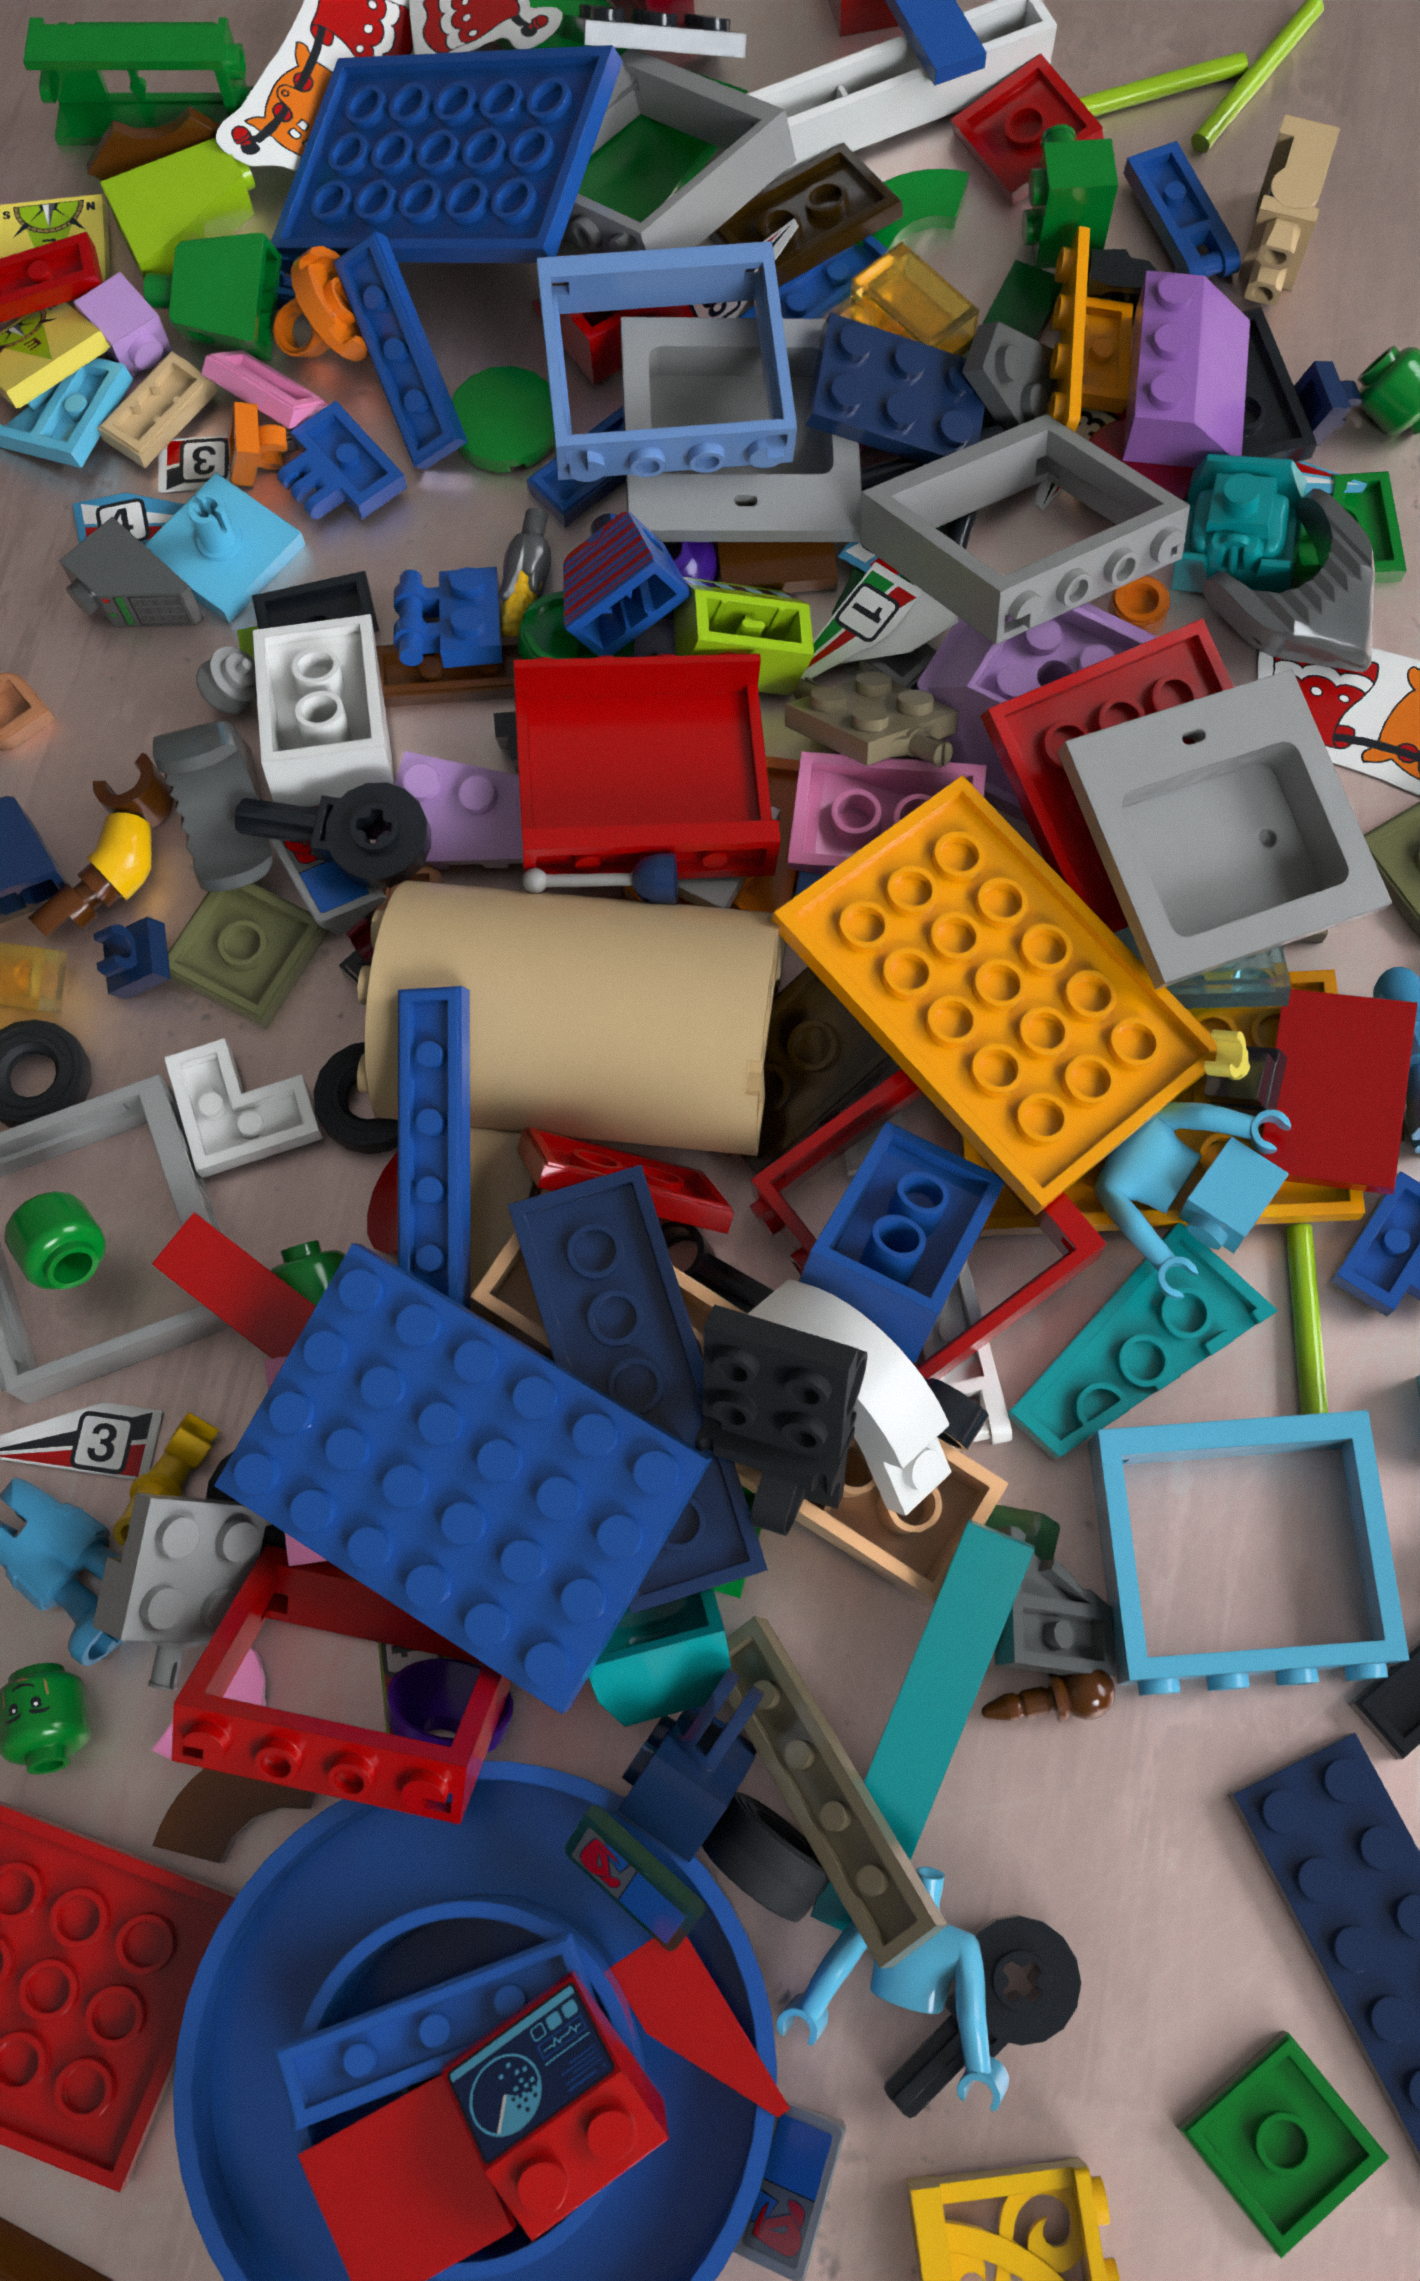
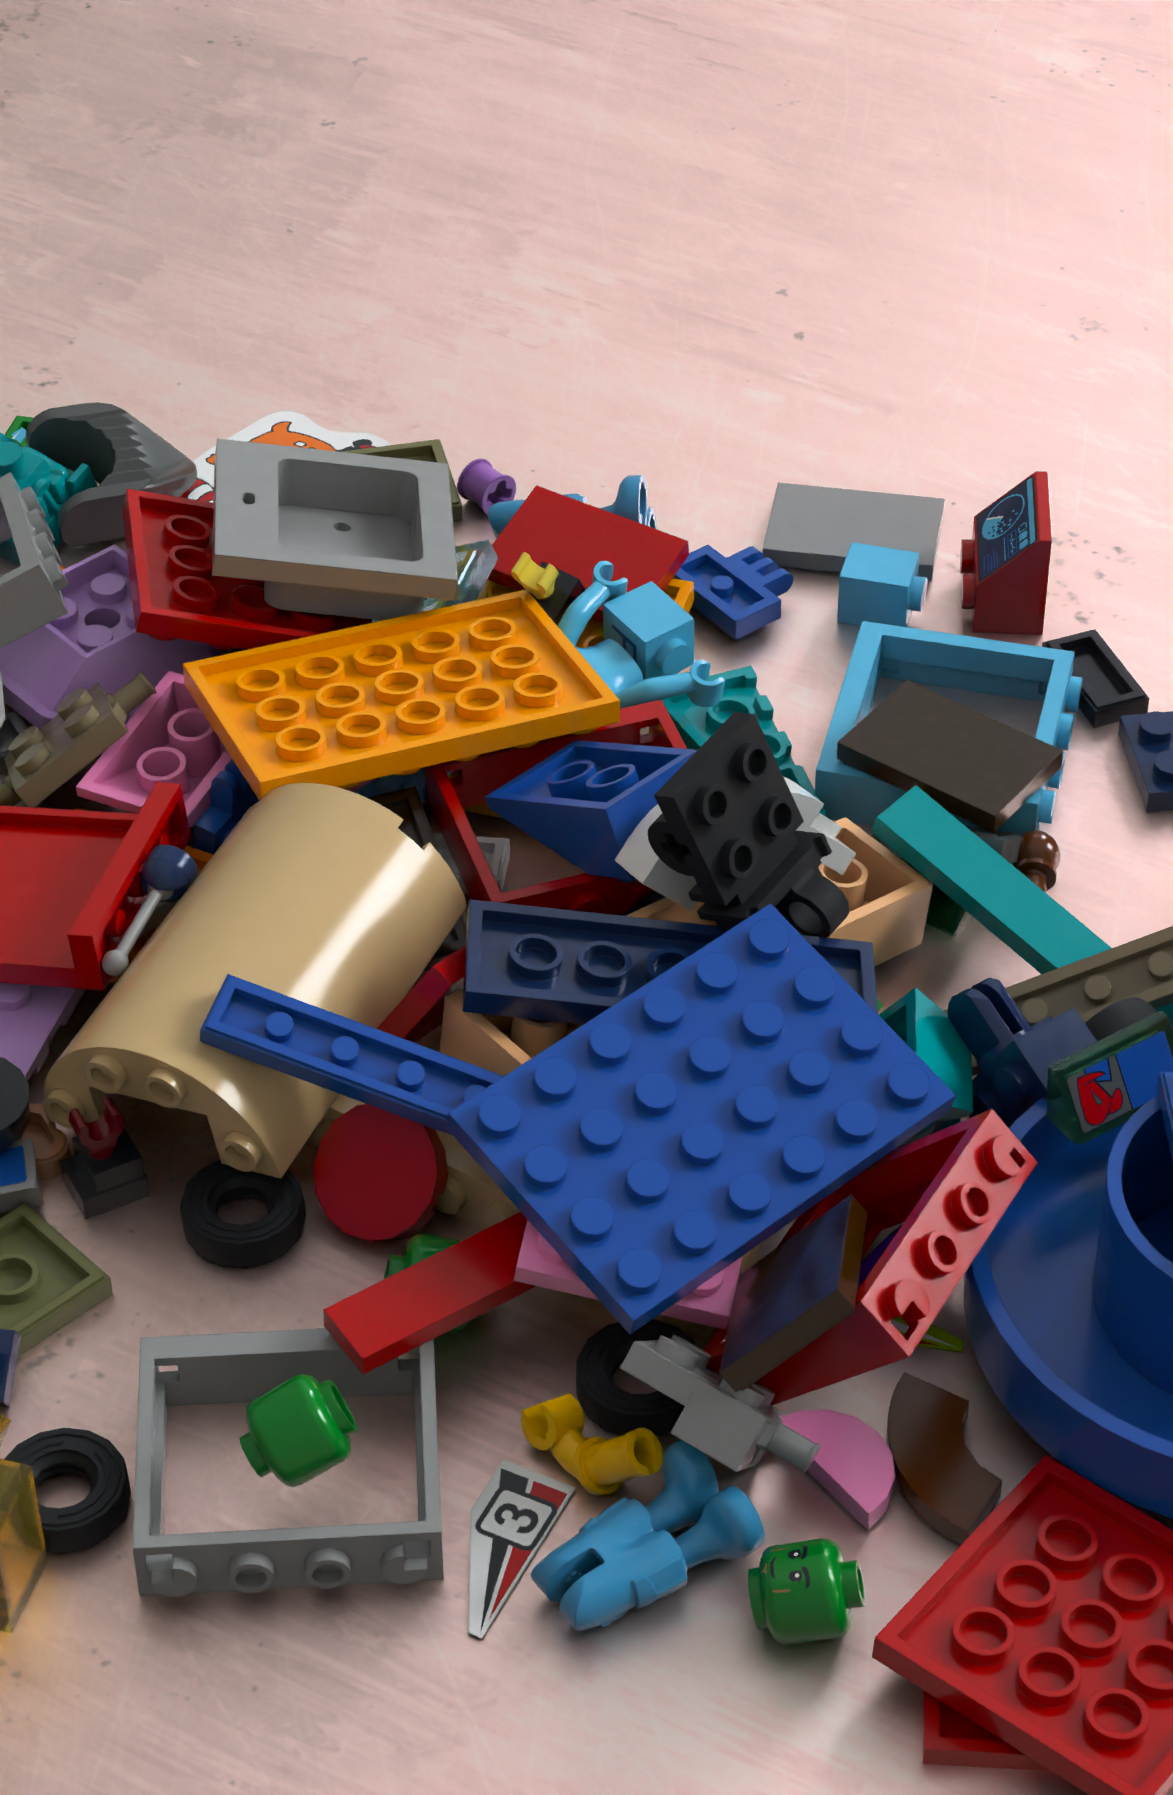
camera: 75 degrees left, 30 degrees down
white plate [164,1038,324,1178] -> none
lime bar [1286,1223,1328,1415] -> none
none -> dark brown tile [719,1194,868,1392]
none -> dark brown tile [837,680,1063,833]

